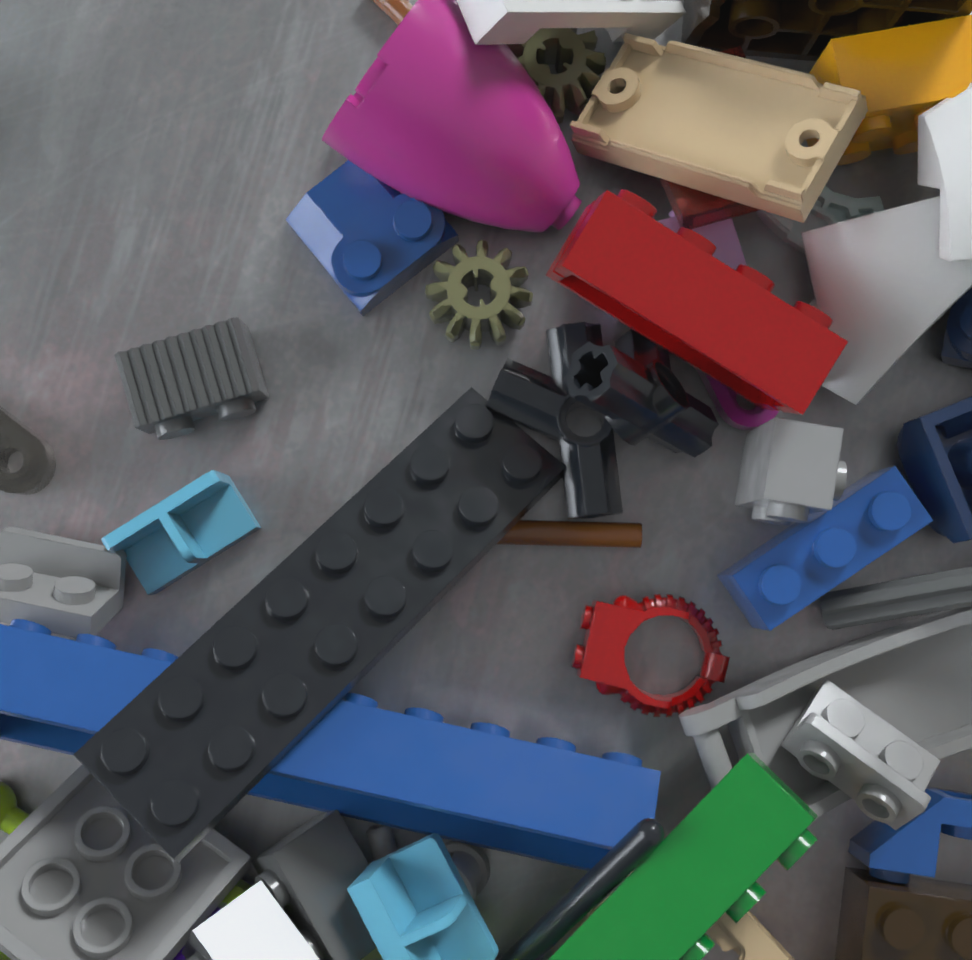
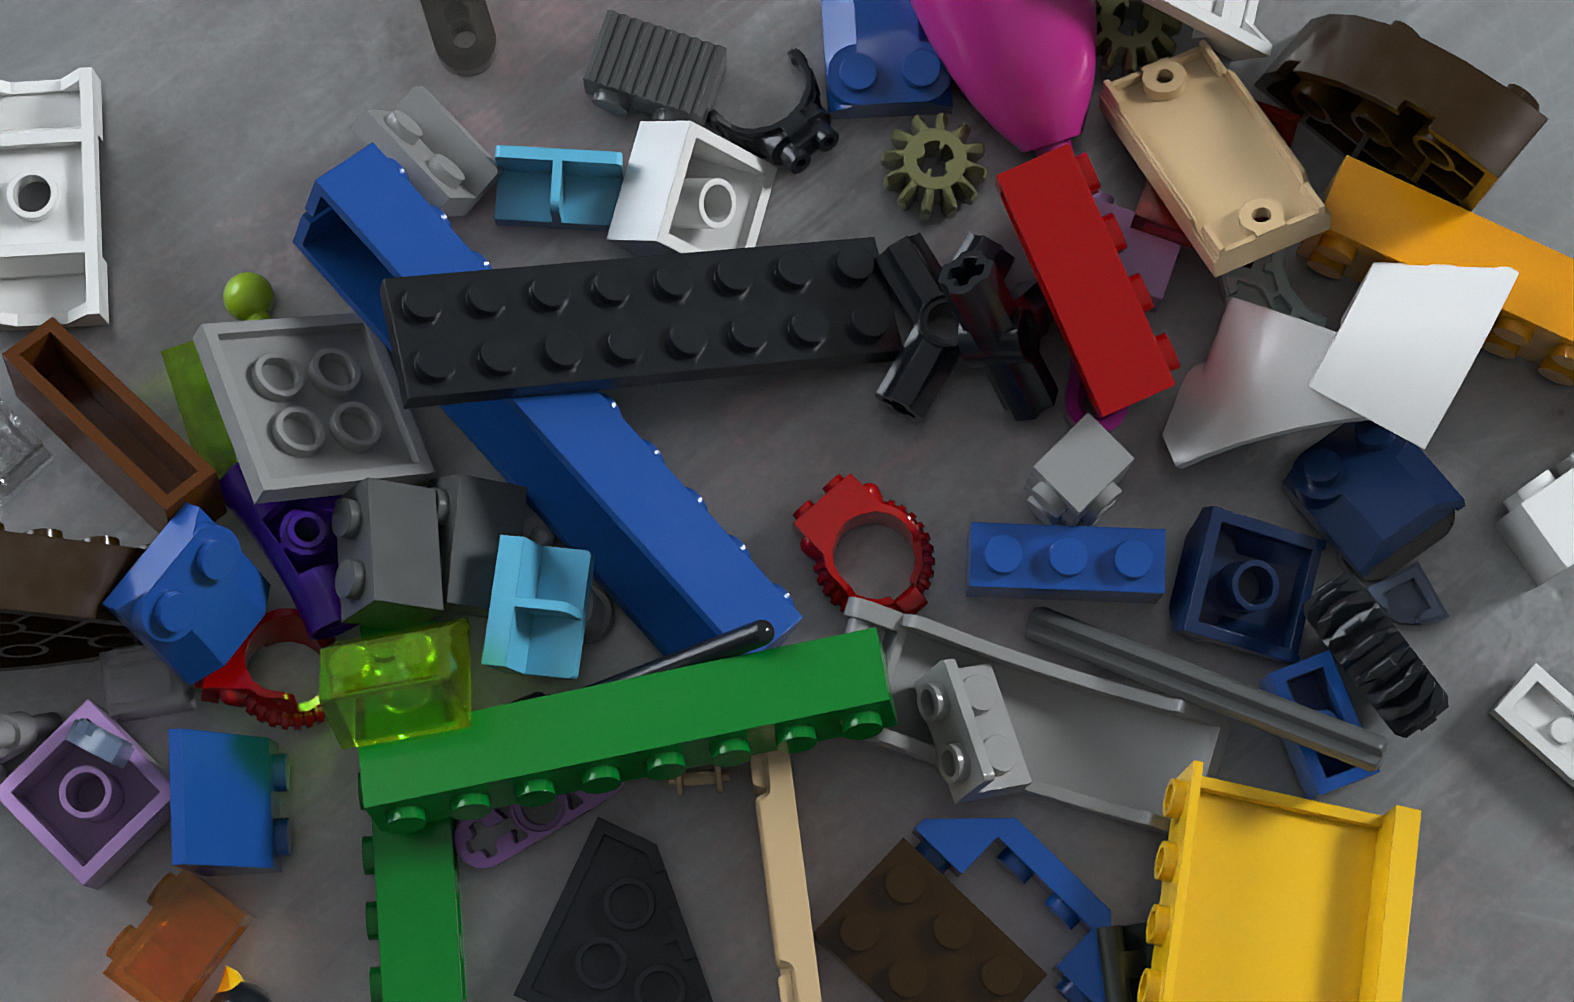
camera: 35 degrees right, 5 degrees down
dark orange piece [497,520,642,548] -> none
none -> white slope [606,121,778,257]
none -> black helmet [708,48,839,174]

